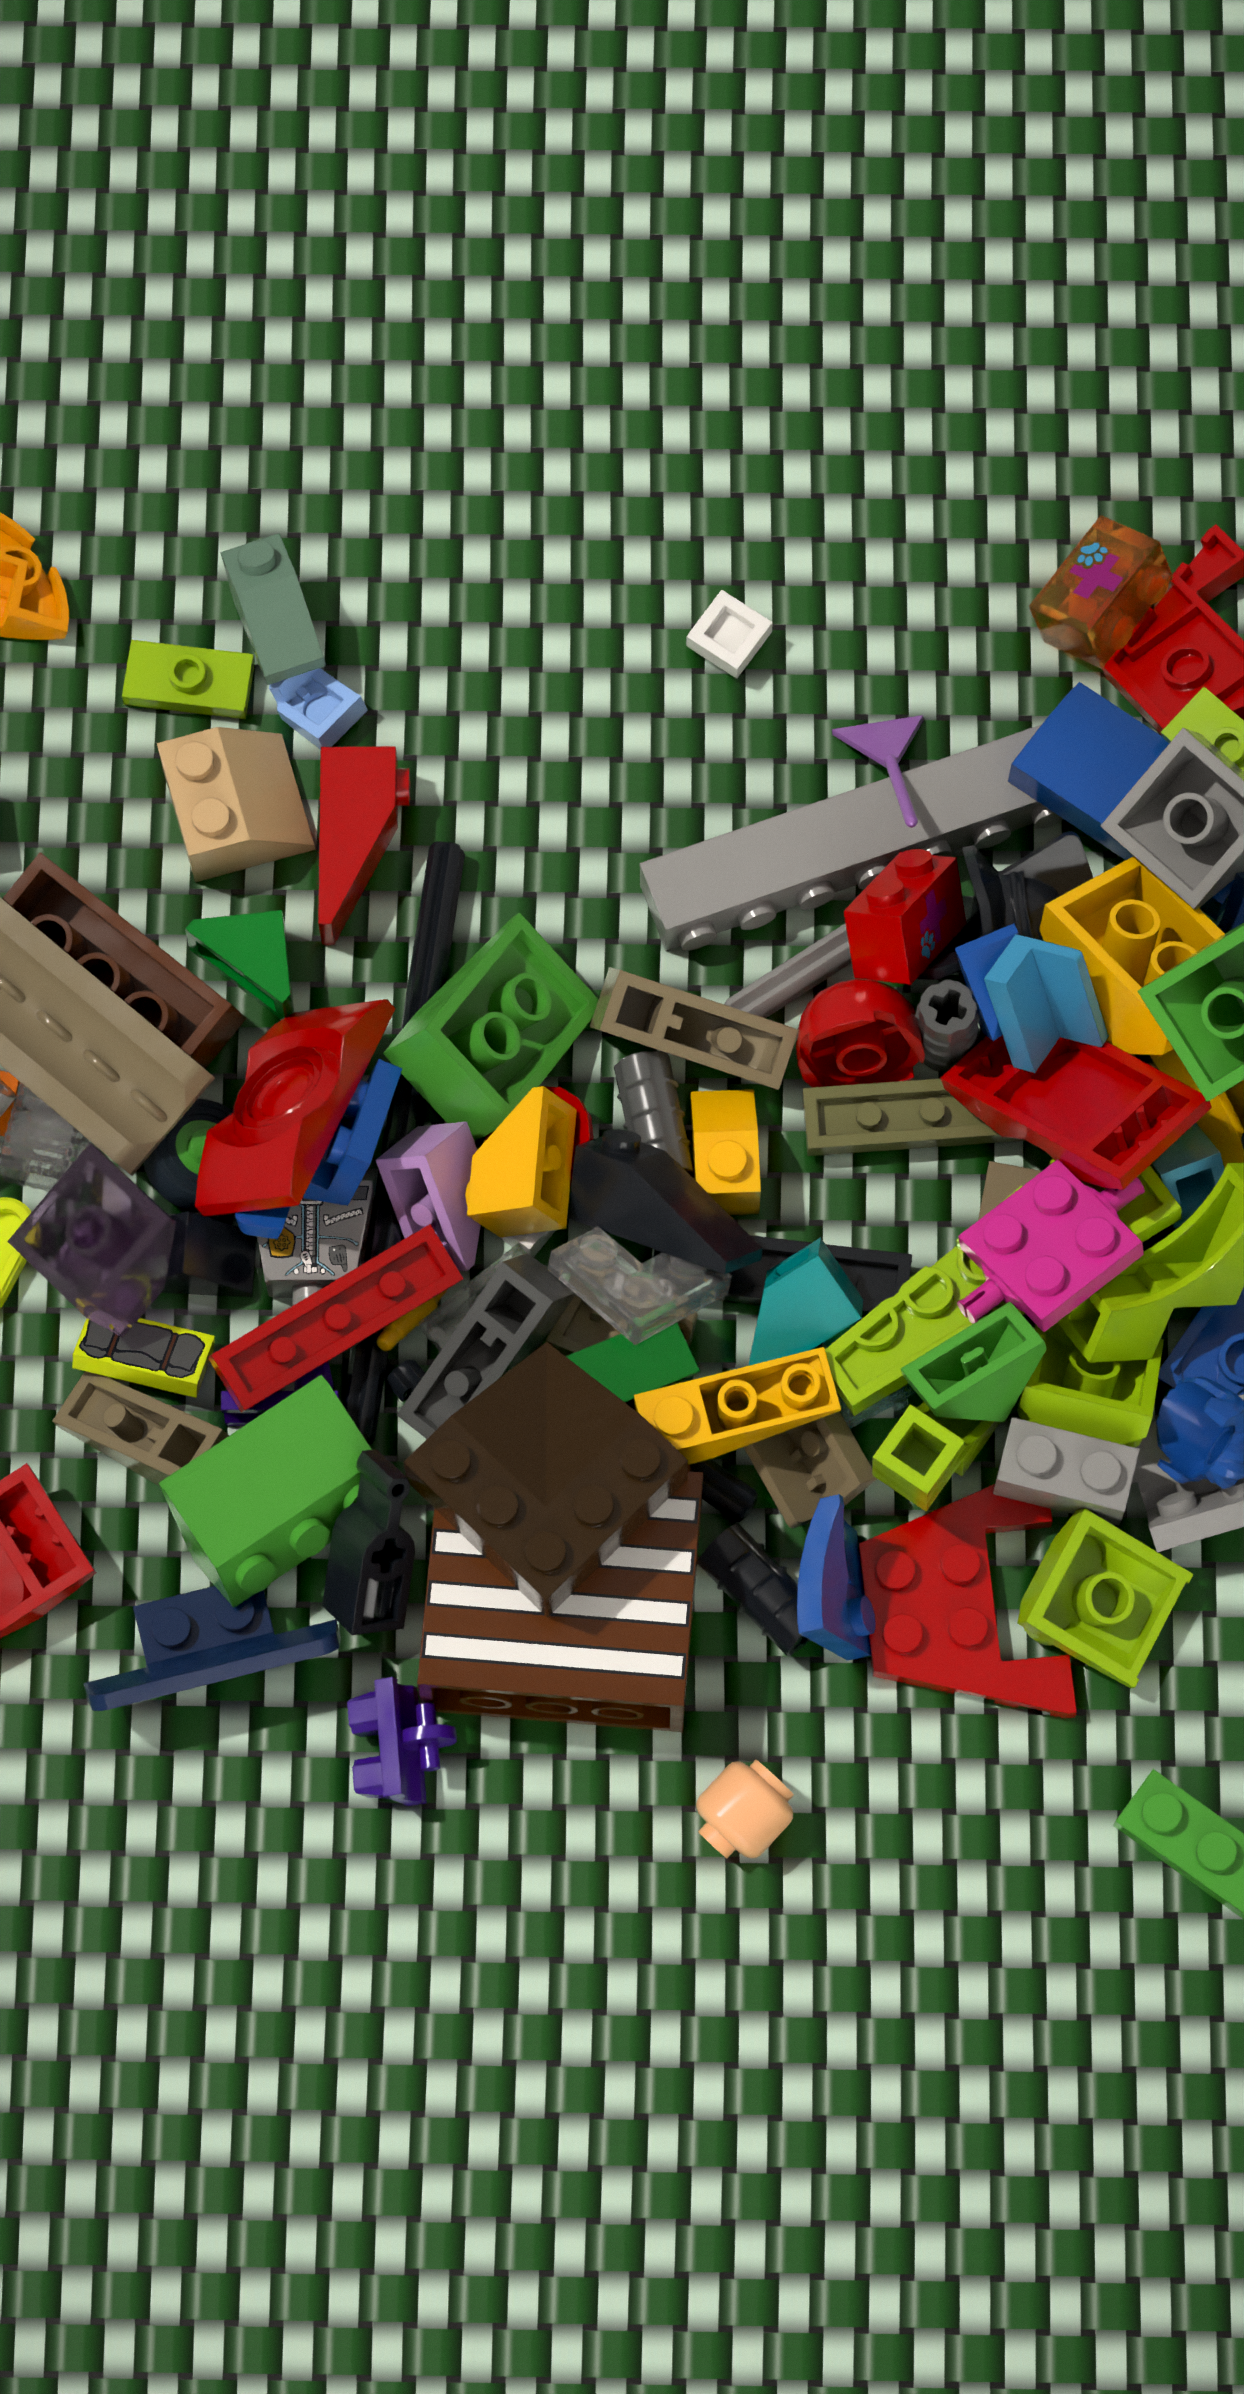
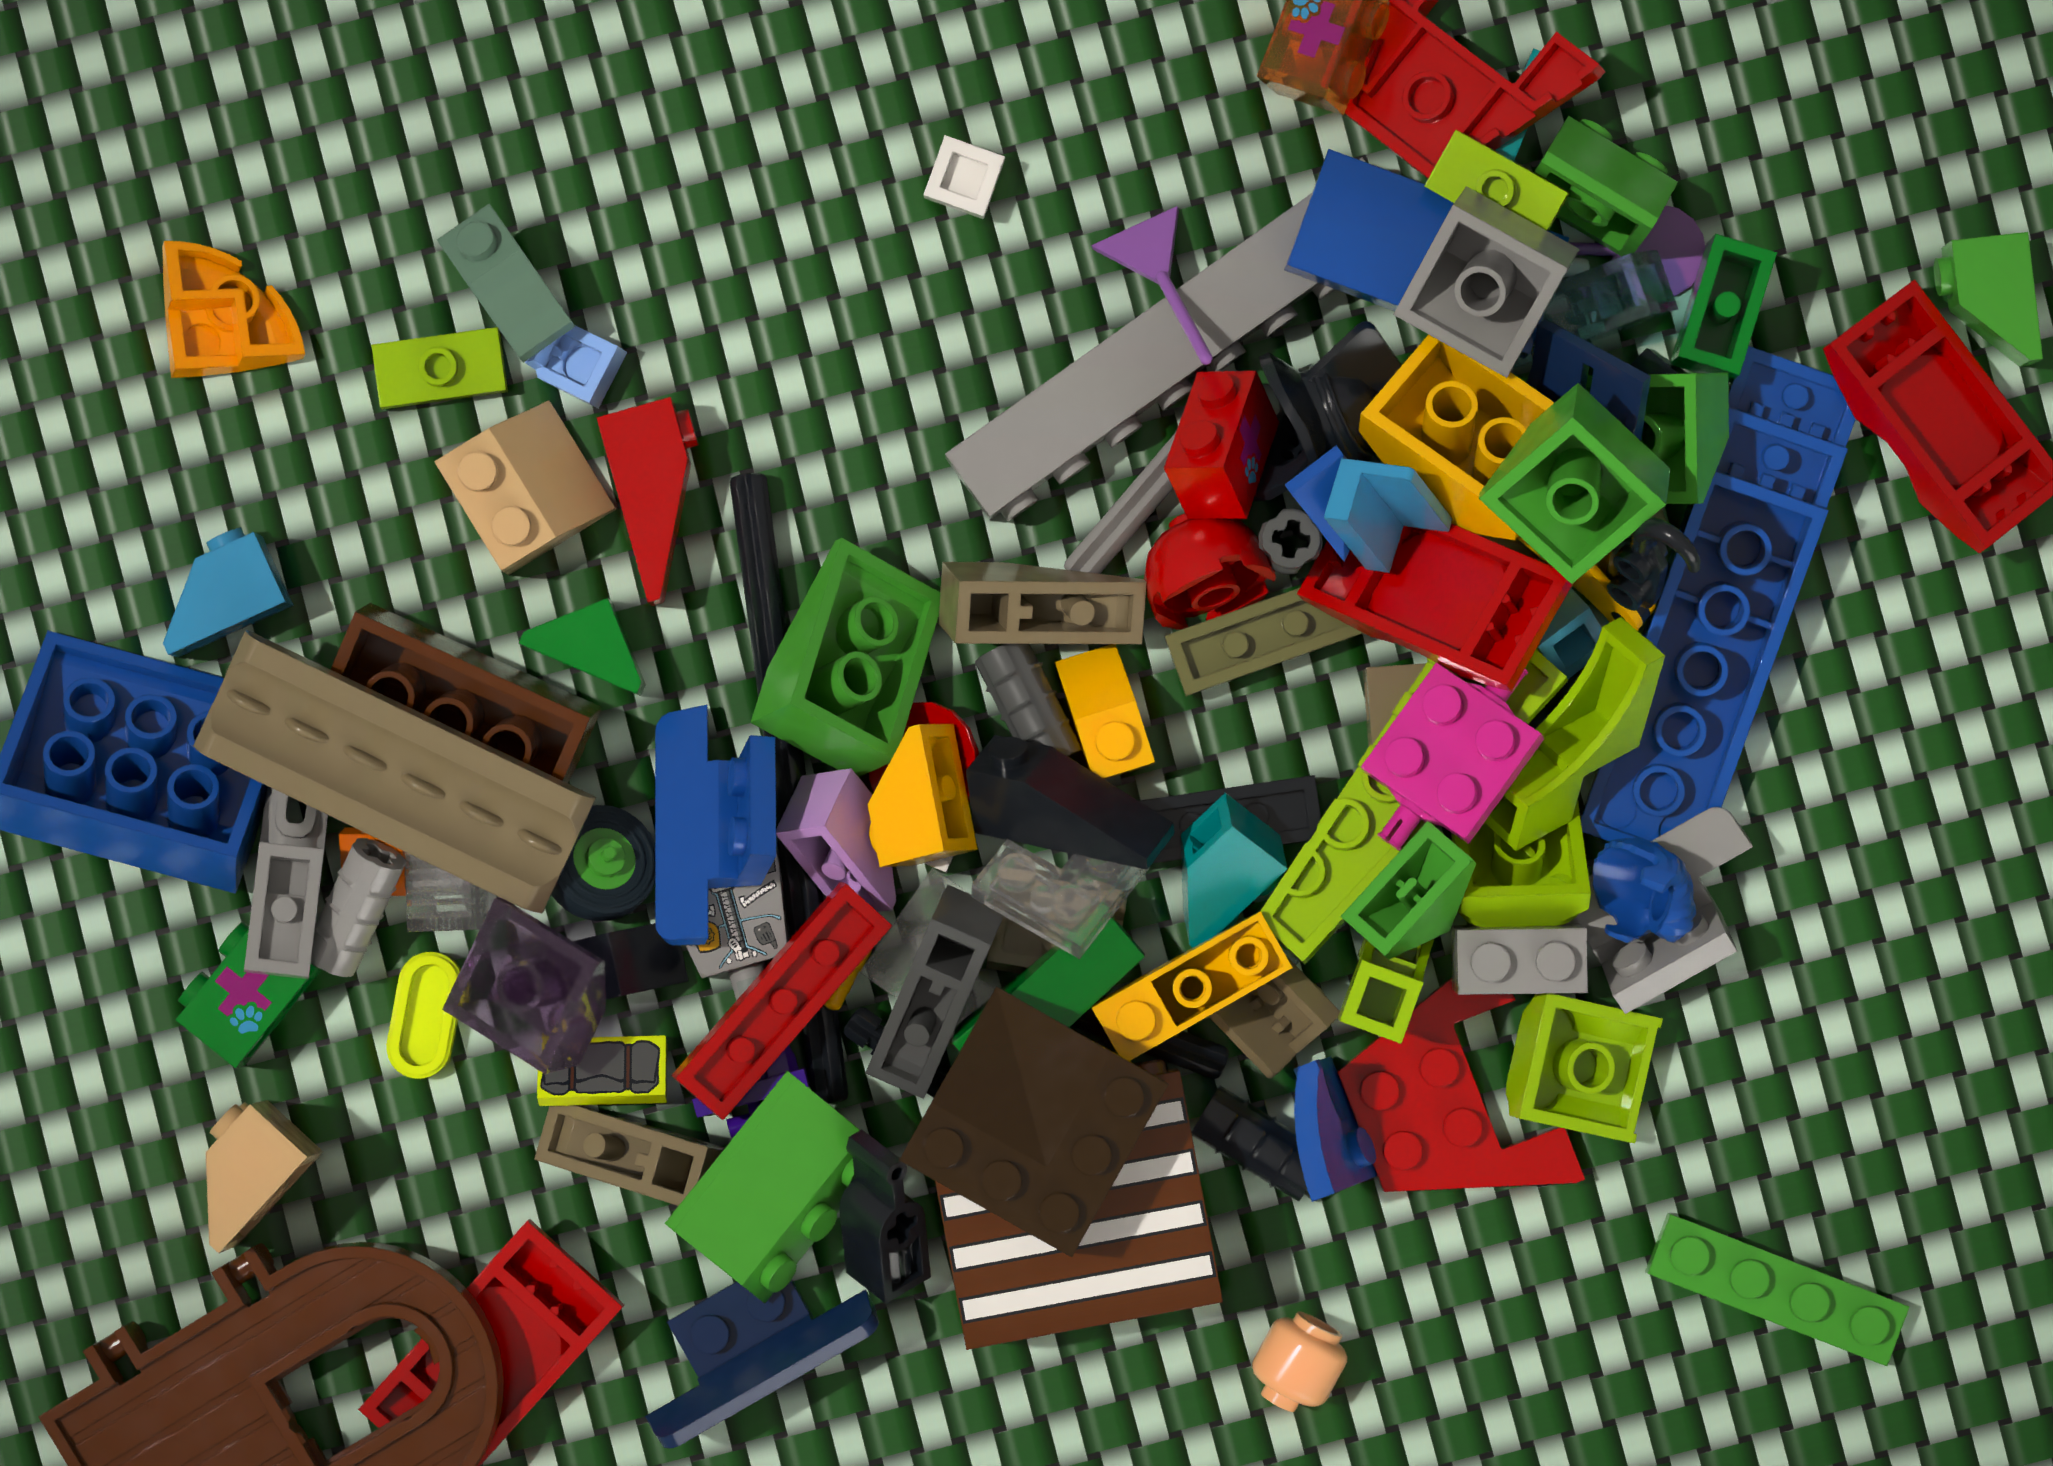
camera: 15 degrees left, 15 degrees up
red slope [195,999,395,1216] -> none
dark purple hips [347,1677,457,1806] -> none

